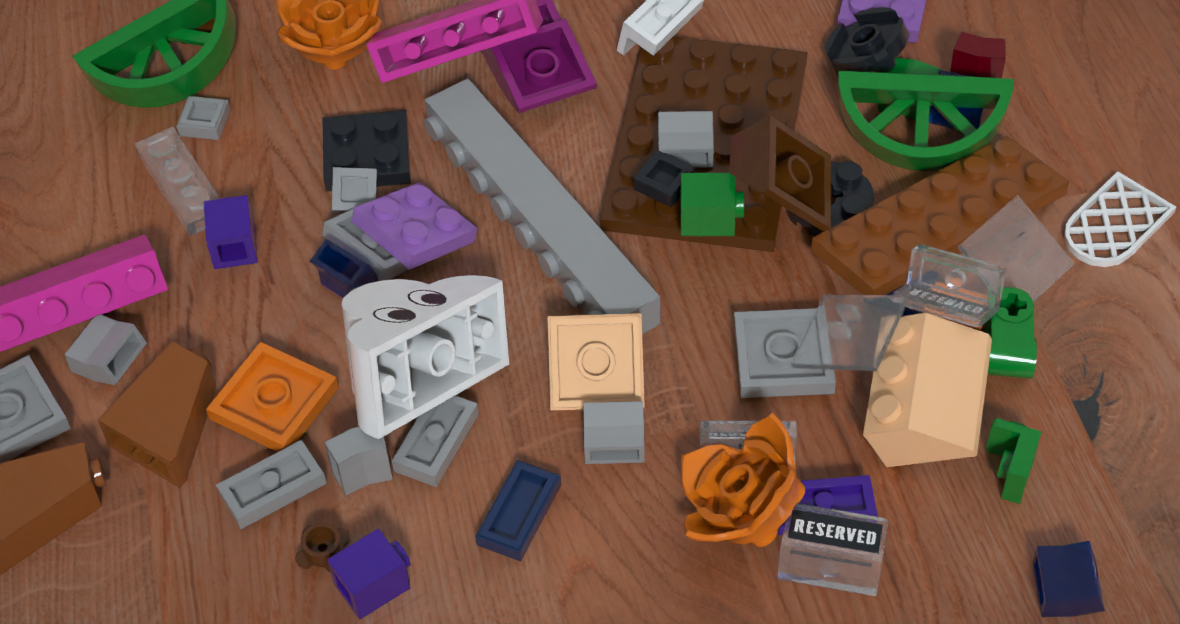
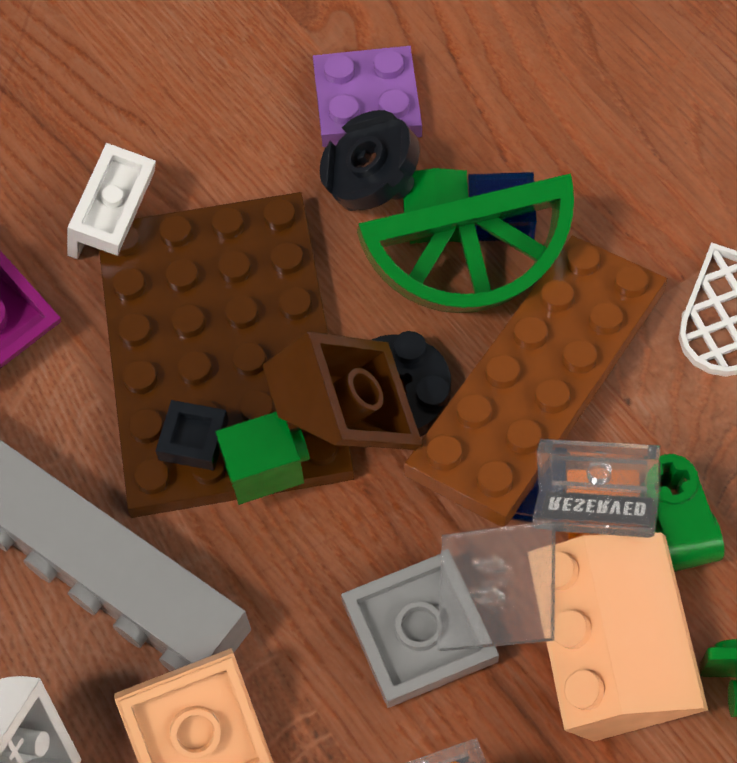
camera: 20 degrees left, 10 degrees up
light grey piece [658,111,714,167] -> none
dark red piece [949,32,1006,78] -> none
clear piece [957,195,1075,302] -> none

